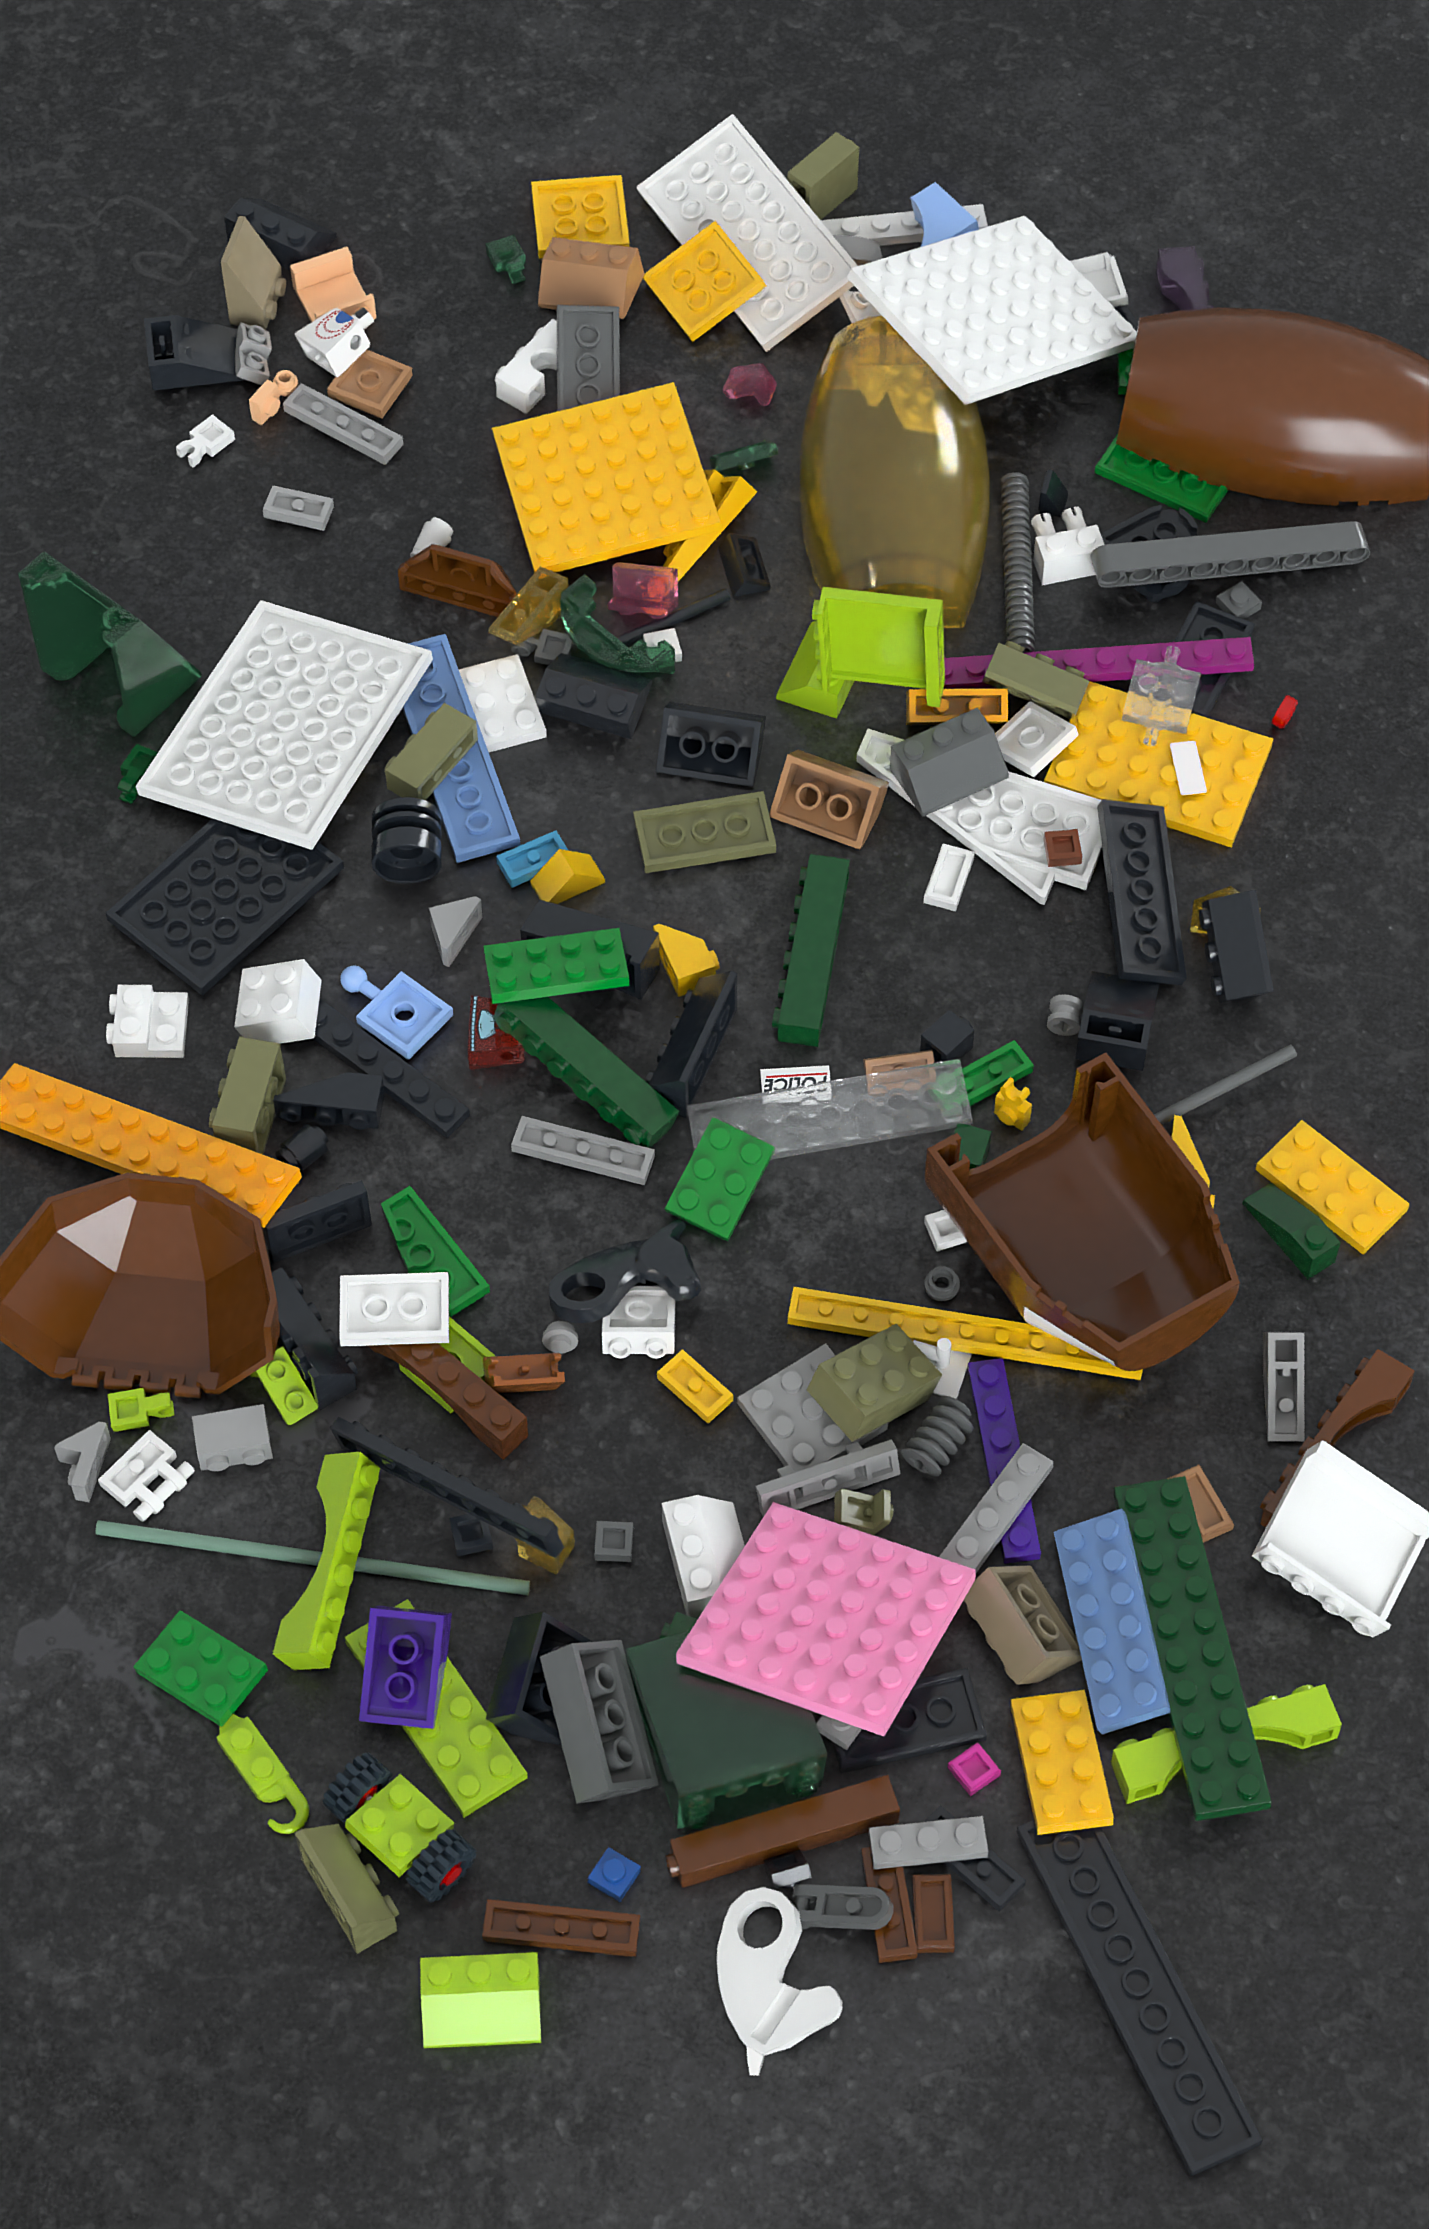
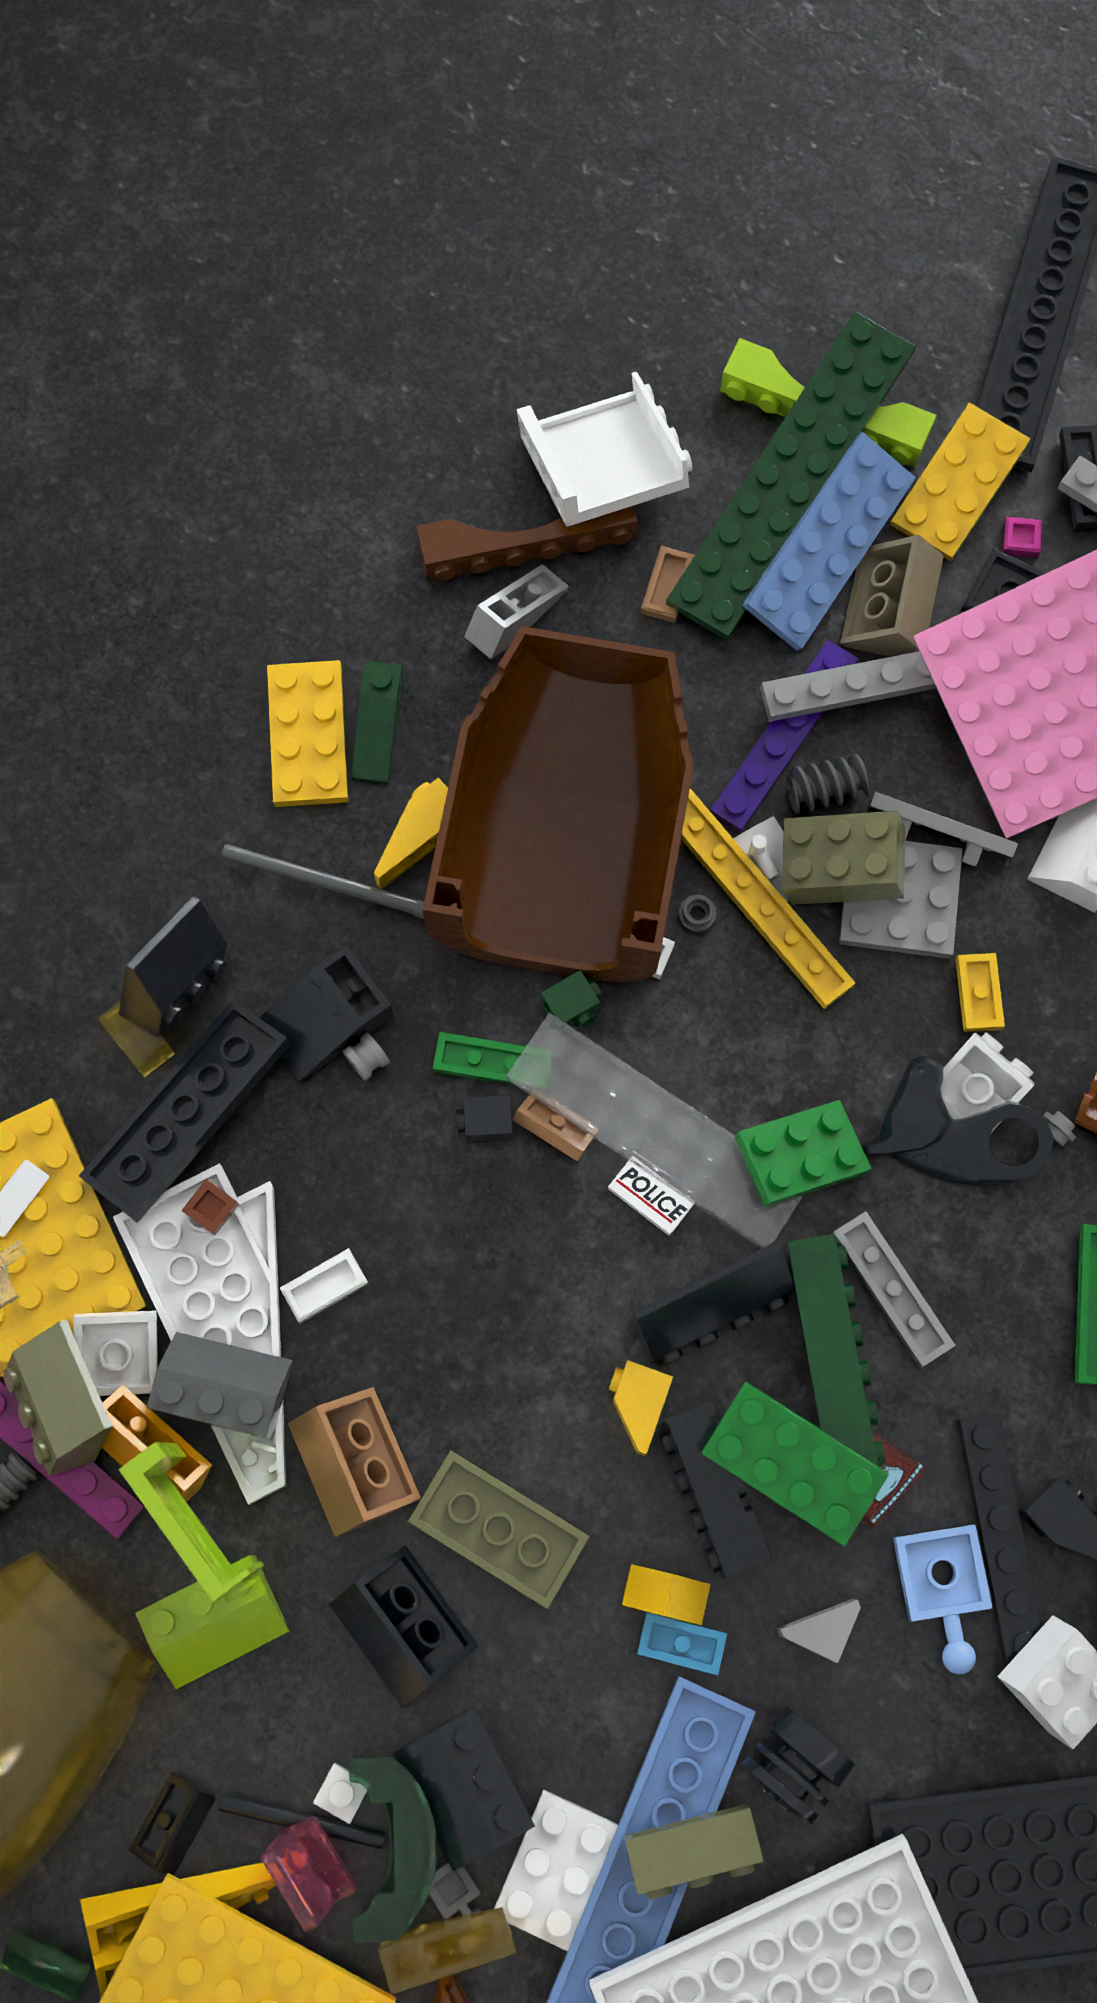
camera: 140 degrees left, 15 degrees up
dark green brick [772,854,850,1047] -> none
olive bracket [834,1488,894,1535] -> none
yellow plate [994,1077,1032,1131] -> none

